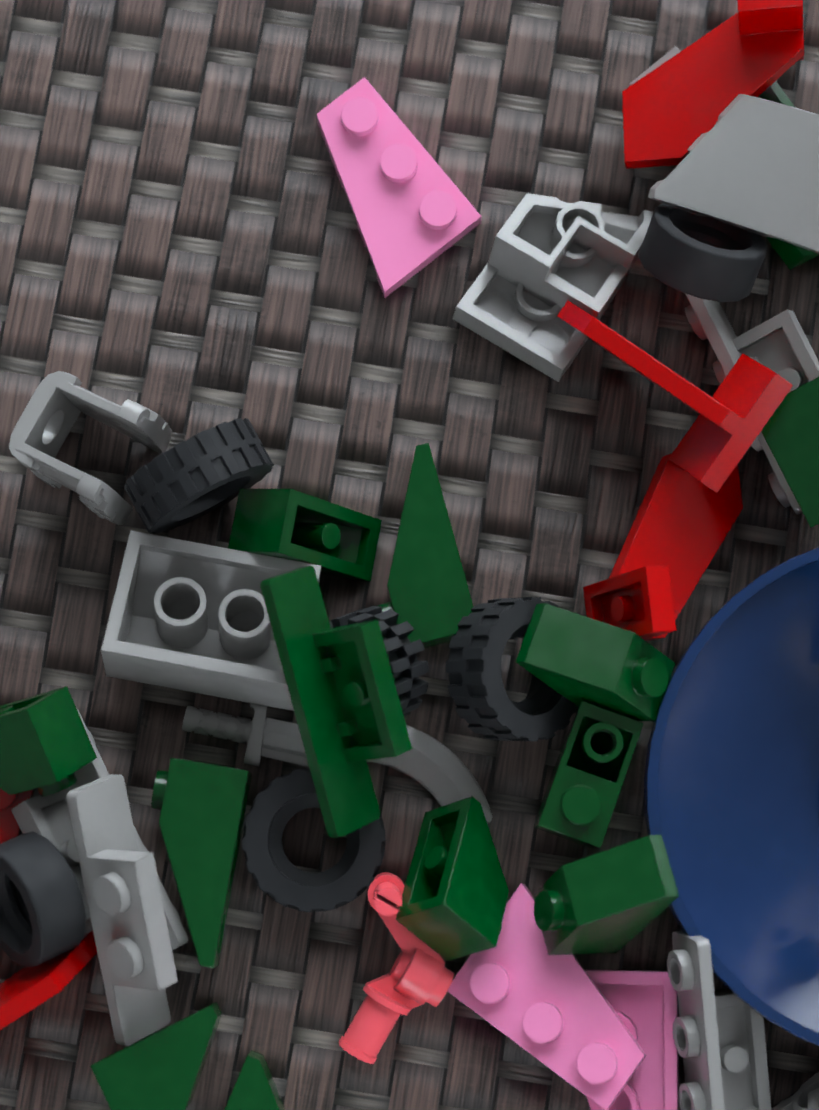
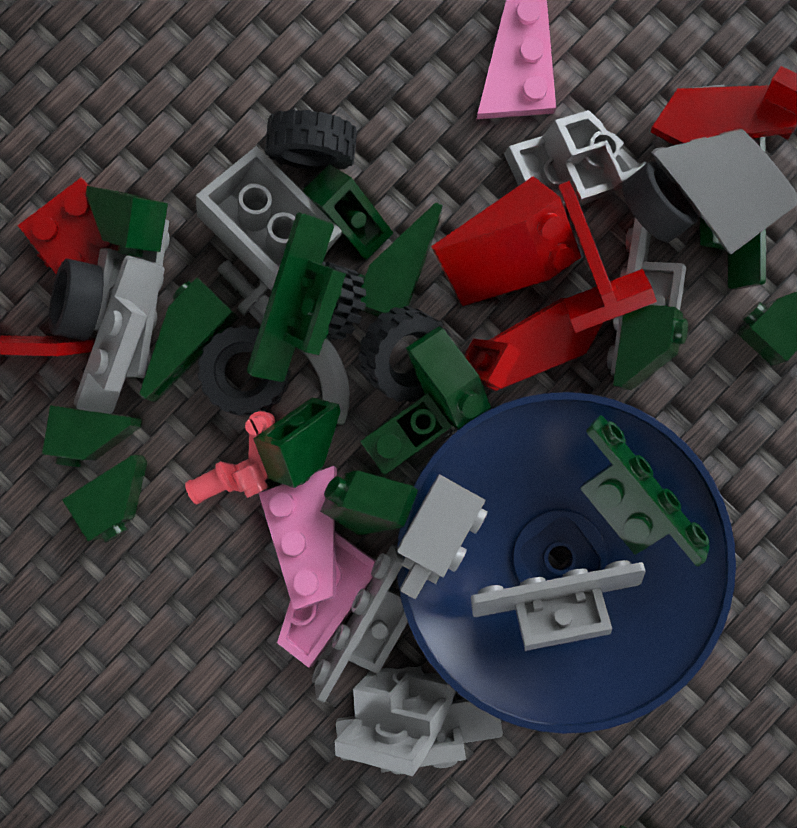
camera: 45 degrees right, 5 degrees up
light grey piece [9,371,172,525] -> none
none -> light grey hinge [397,474,488,599]
none -> red slope [431,176,581,306]

